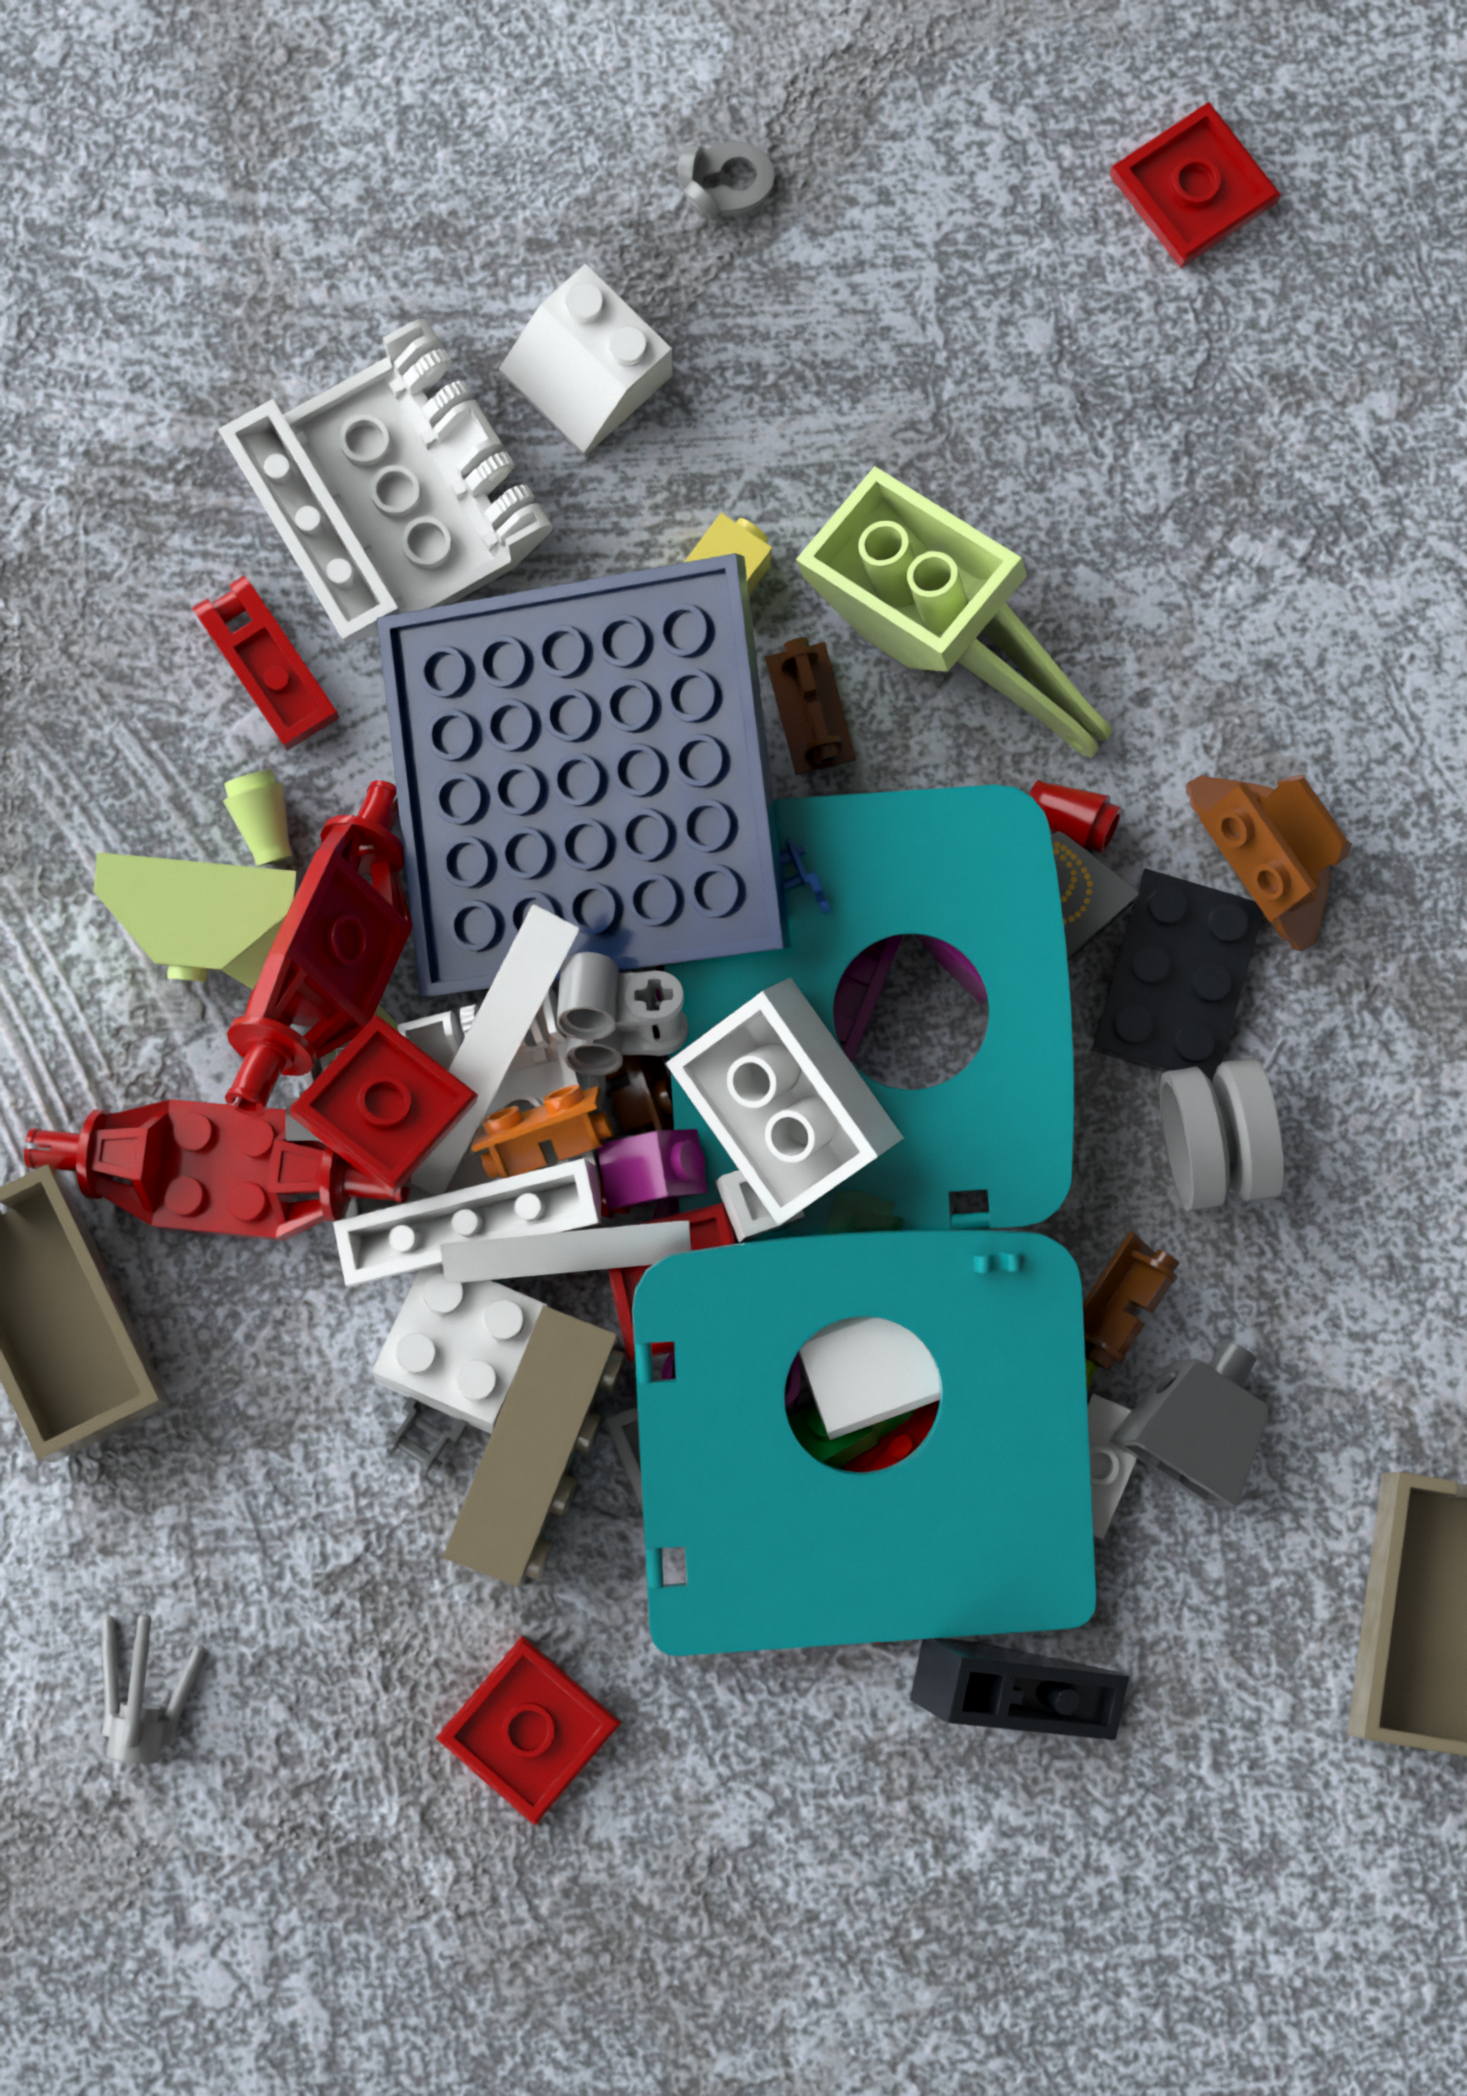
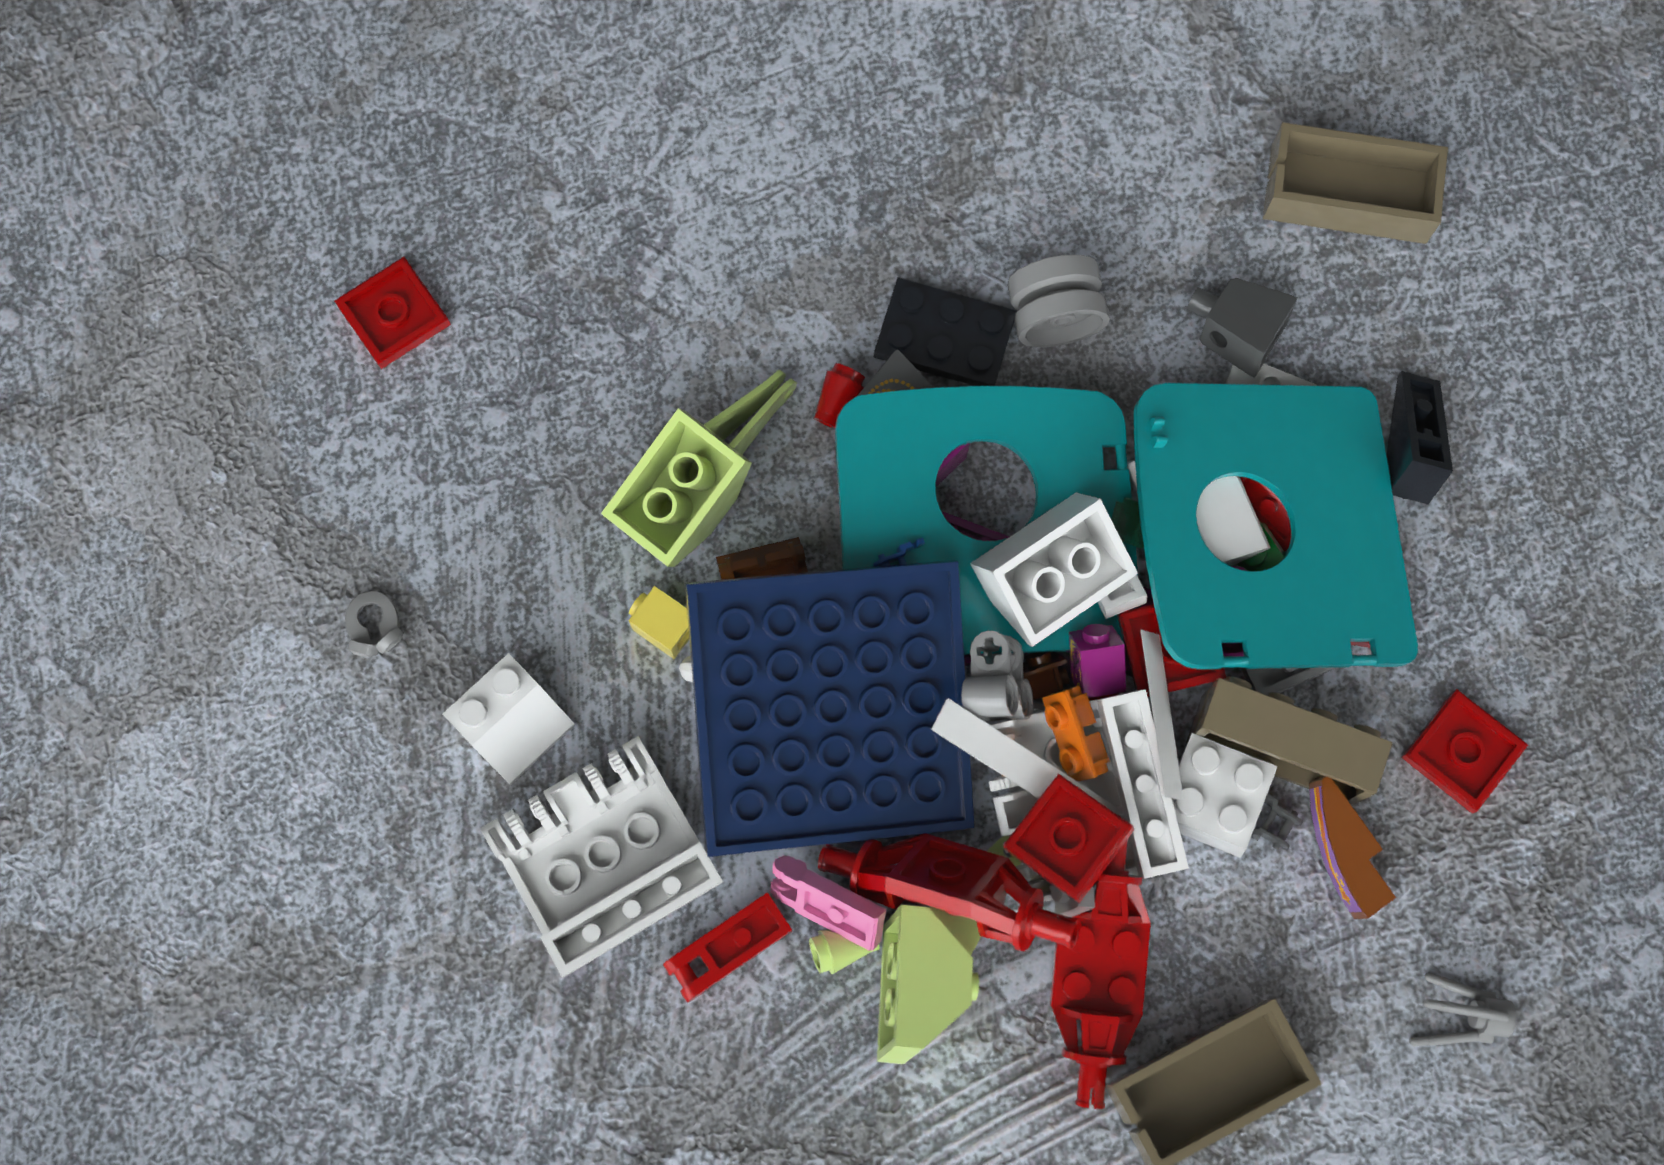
camera: 85 degrees left, 5 degrees down
reddish brown hinge [1083,1231,1180,1371] -> none
dark orange piece [1186,774,1352,951] -> none
none -> bright pink hinge [770,855,886,951]
none -> dark orange slope [1309,776,1396,919]

